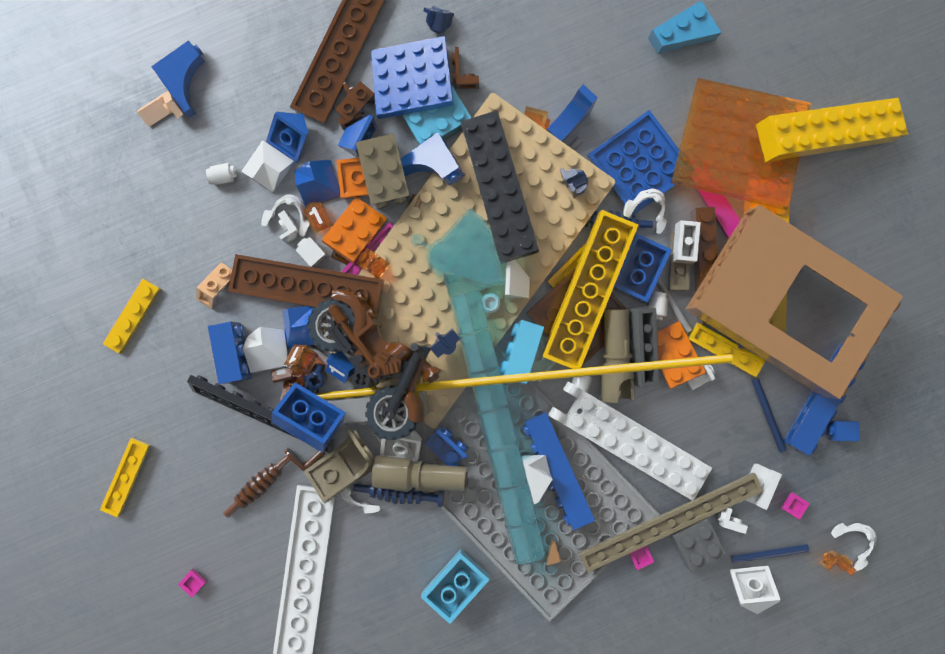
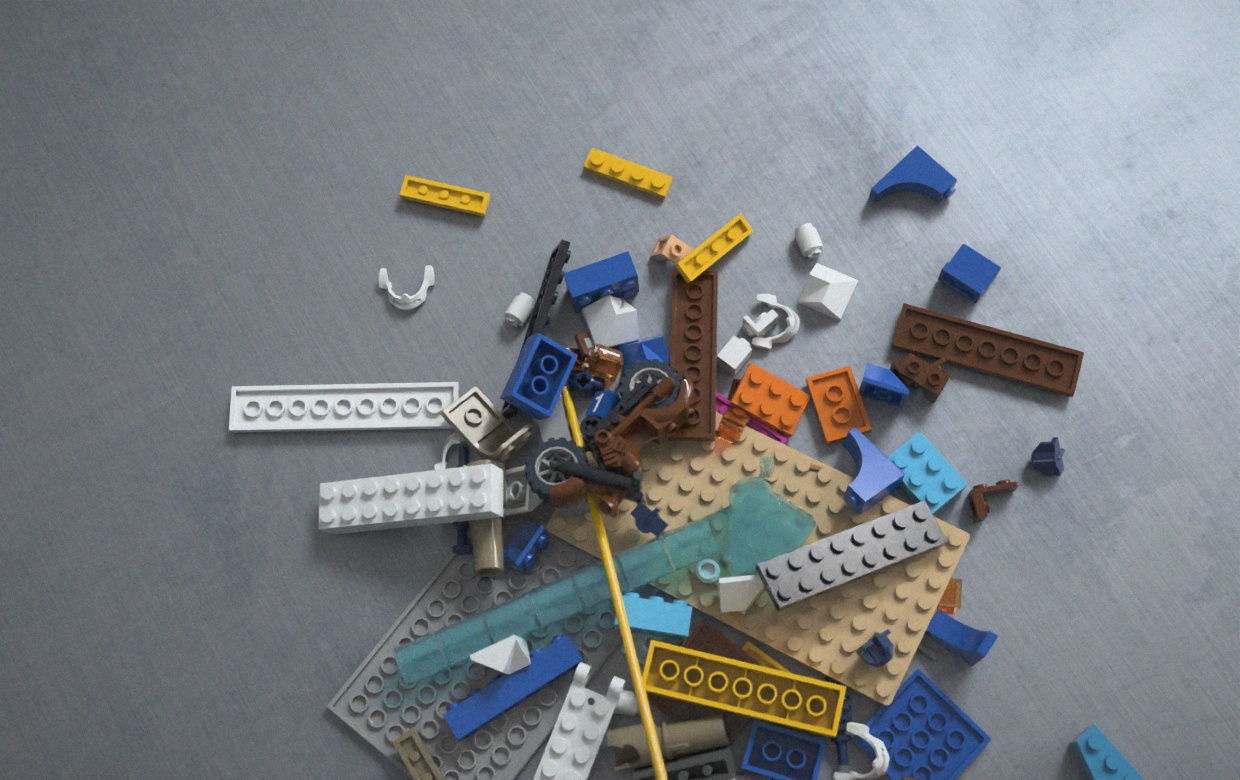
camera: 90 degrees right, 15 degrees down
light nougat bracket [137,91,184,127] -> none
dark pink plate [178,569,207,598] -> none
reddish brown piece [223,448,325,518] -> none
blue slope [266,112,309,163] -> none
blue slope [294,160,341,207] -> none
clear orange brick [303,201,333,233] -> none
dark tan bracket [356,133,410,208] -> none
plate [371,36,454,119] -> none
medium azure brick [421,549,490,624] -> none
medium nougat slope [546,539,561,565] -> none
none -> white brick [318,464,503,535]
none -> white helmet [379,265,435,309]
none -> white brick [504,292,535,327]
none -> yellow plate [674,213,753,283]
none -> blue bracket [938,244,1001,303]

